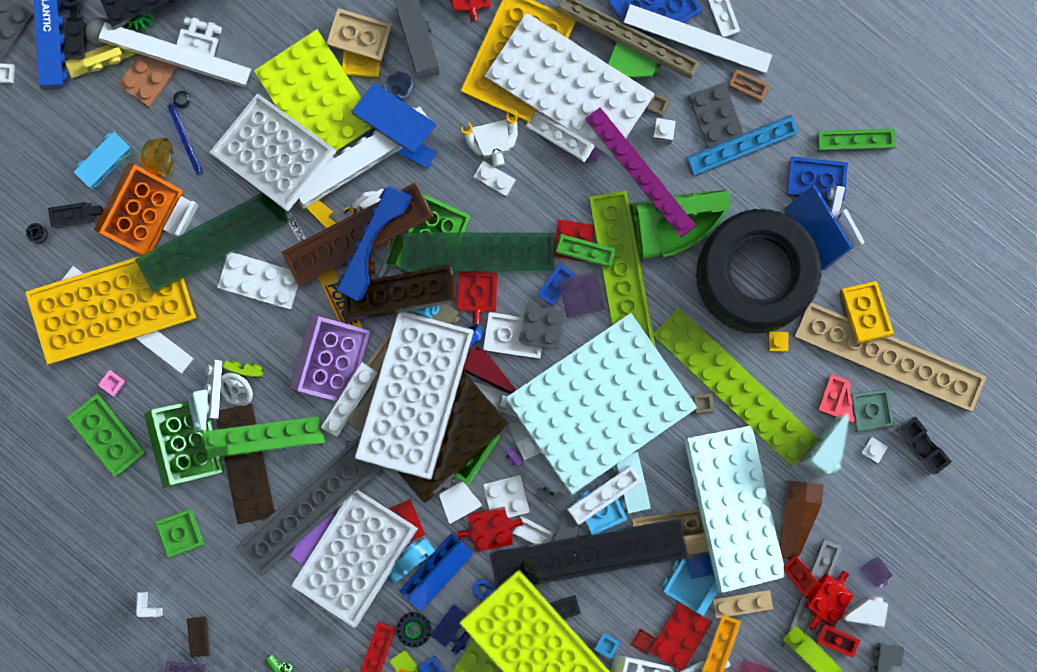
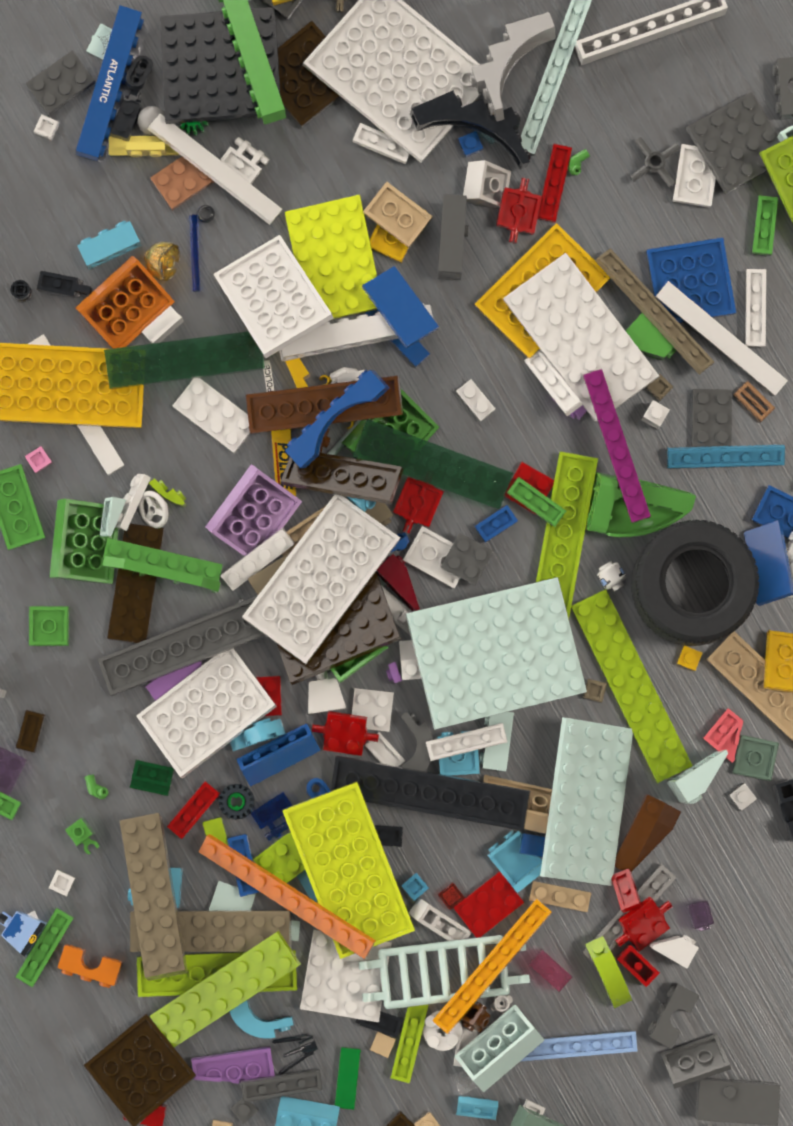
camera: 25 degrees right, 0 degrees up
sand blue hair [383,71,413,101] -> none
white torso [459,110,518,167] -> none
clear purple plate [558,271,605,318] -> none
none -> dark green plate [129,760,175,796]
none -> white head [597,561,627,591]

